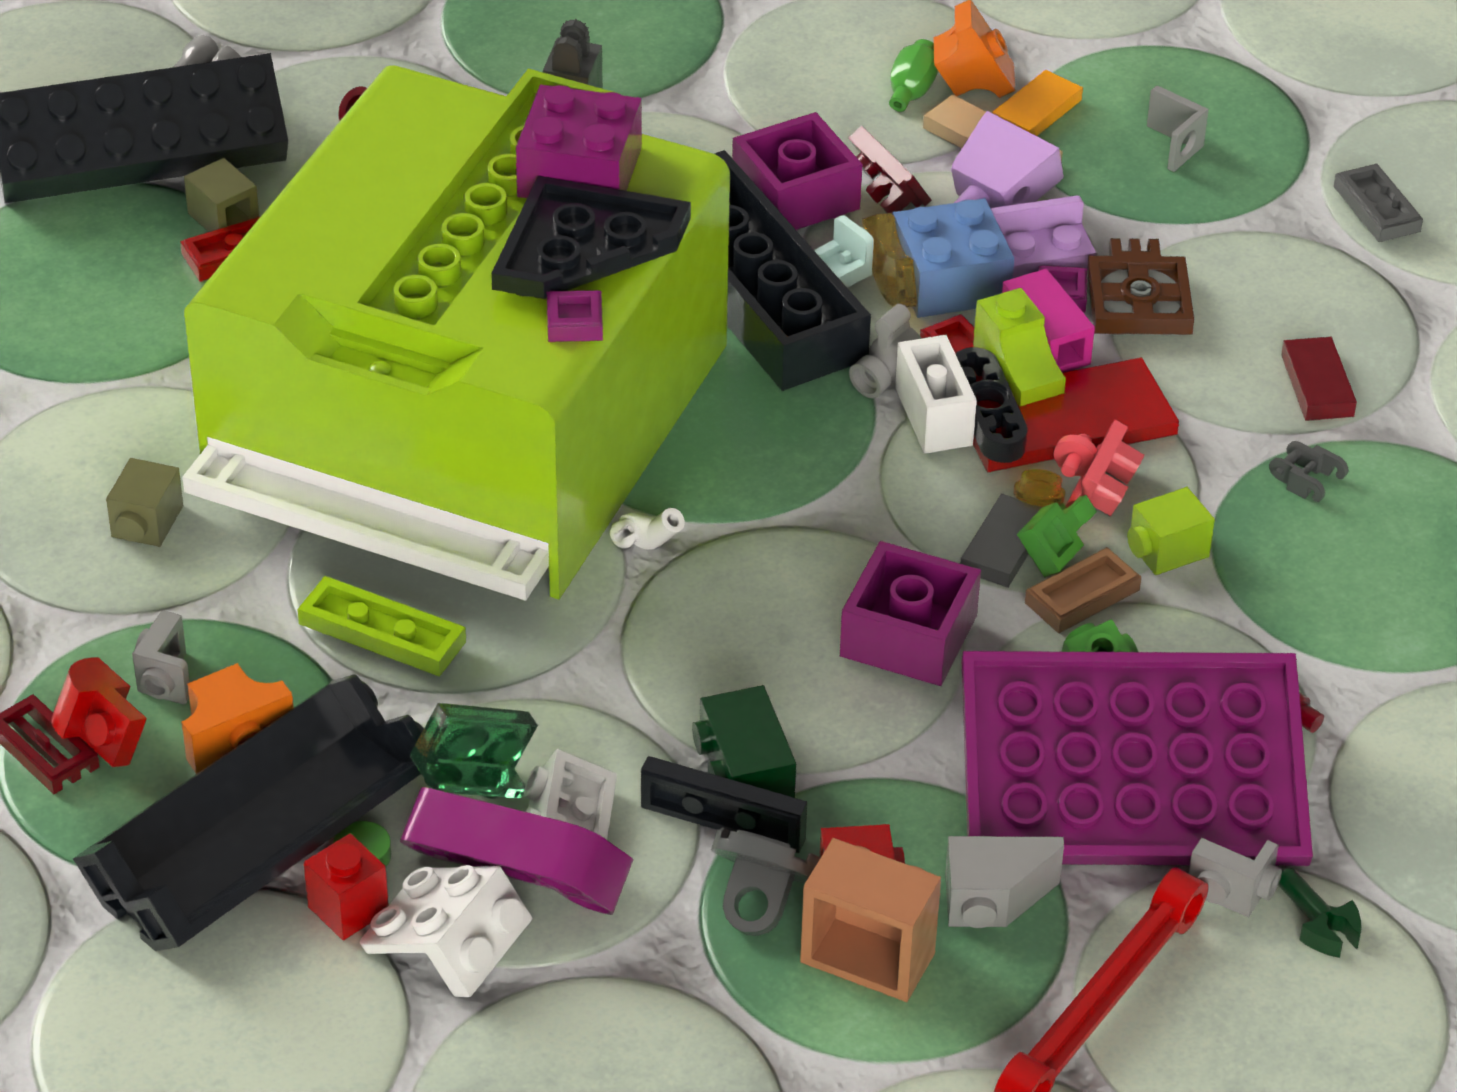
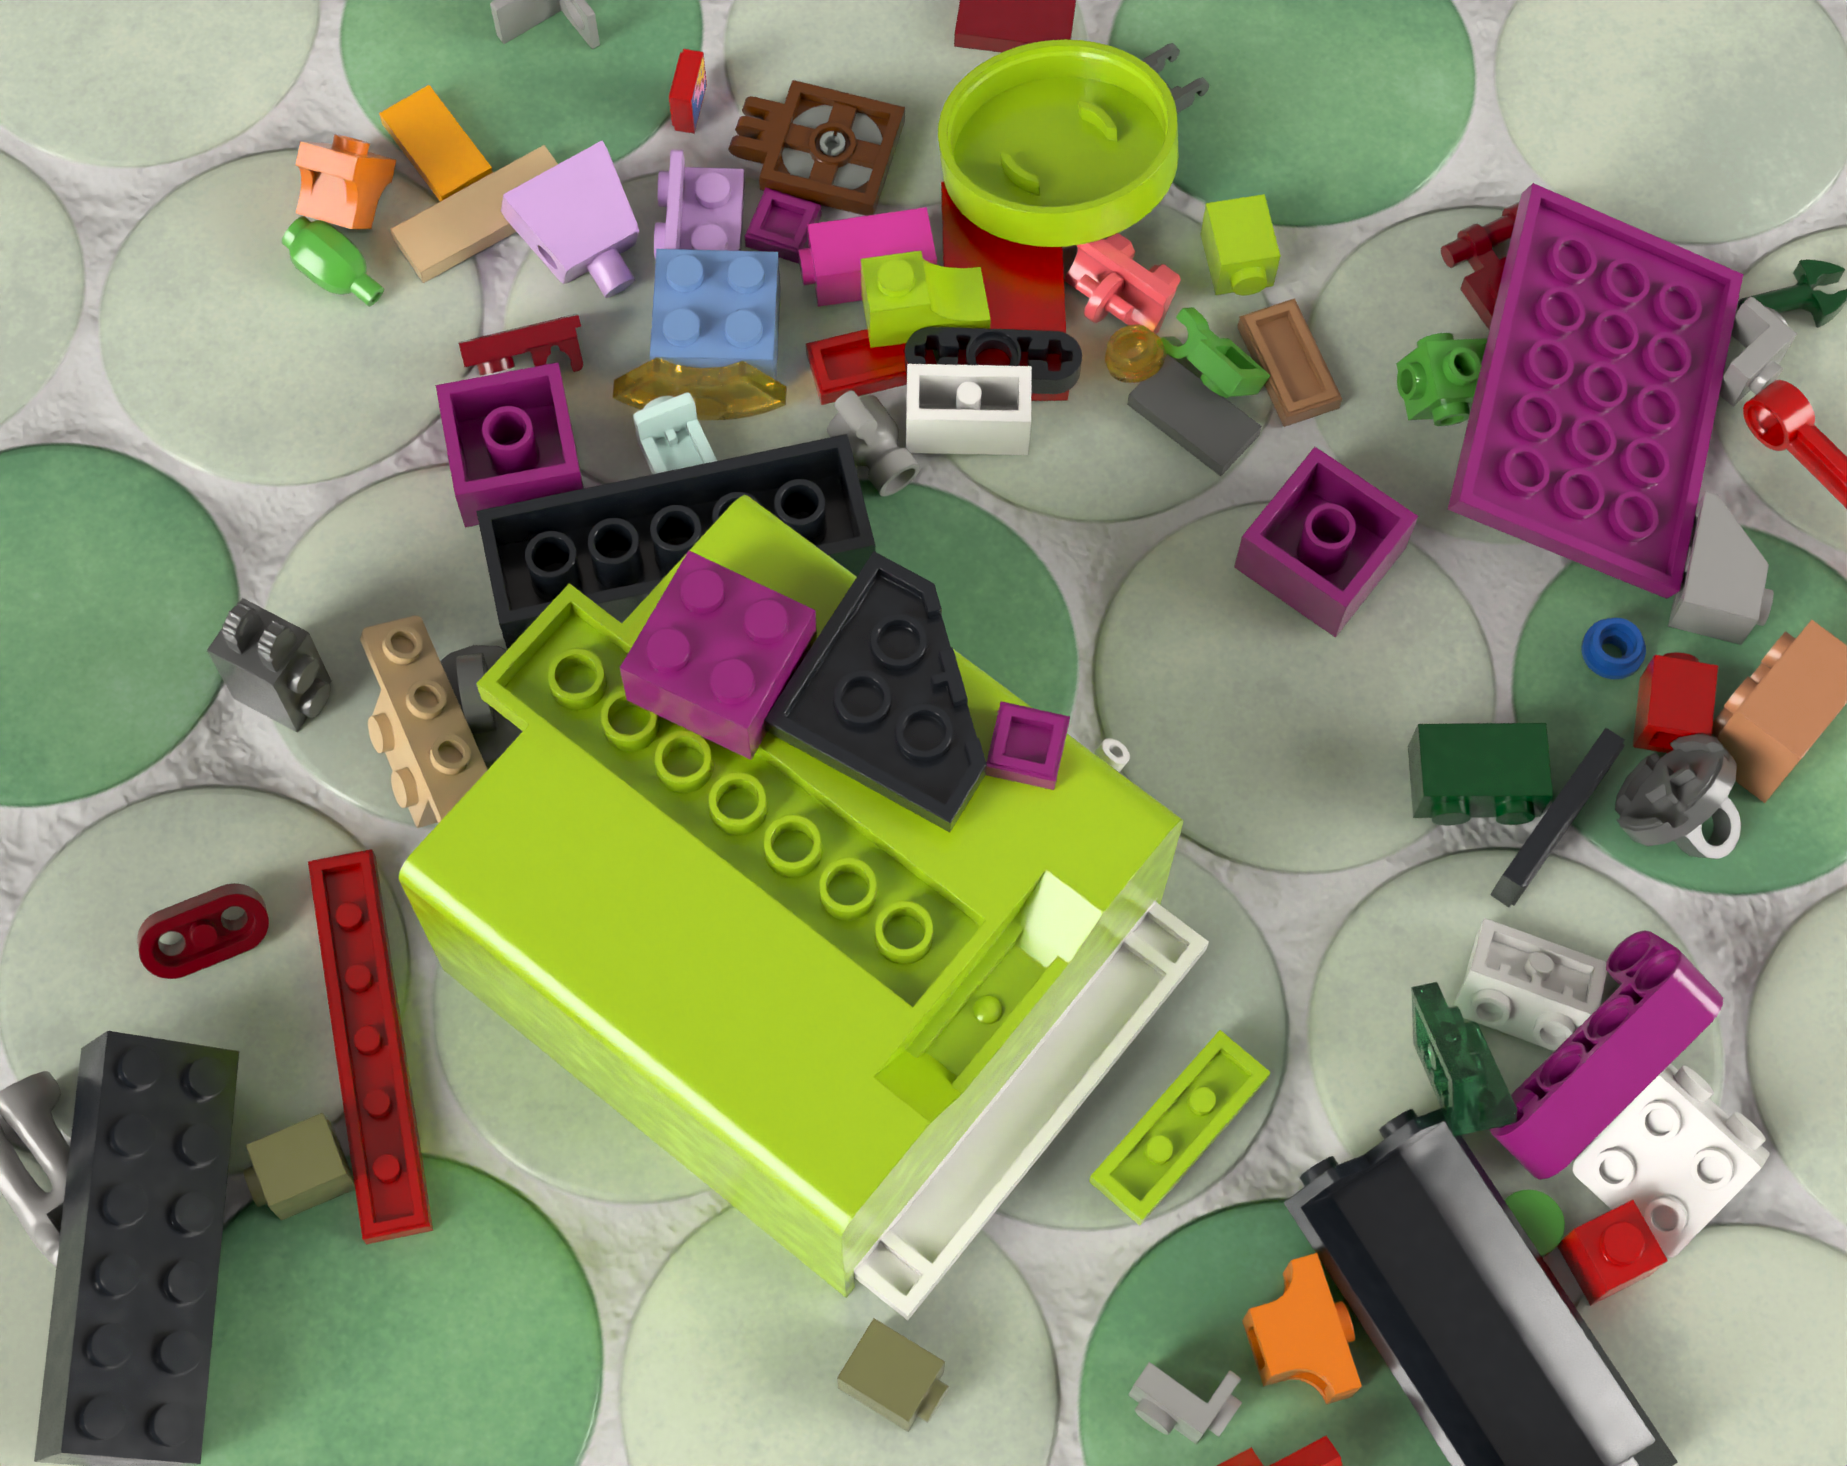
camera: 75 degrees left, 25 degrees up
none -> red tile [669,49,707,134]
none -> lime piece [938,39,1179,247]
none -> blue plate [1581,618,1646,680]

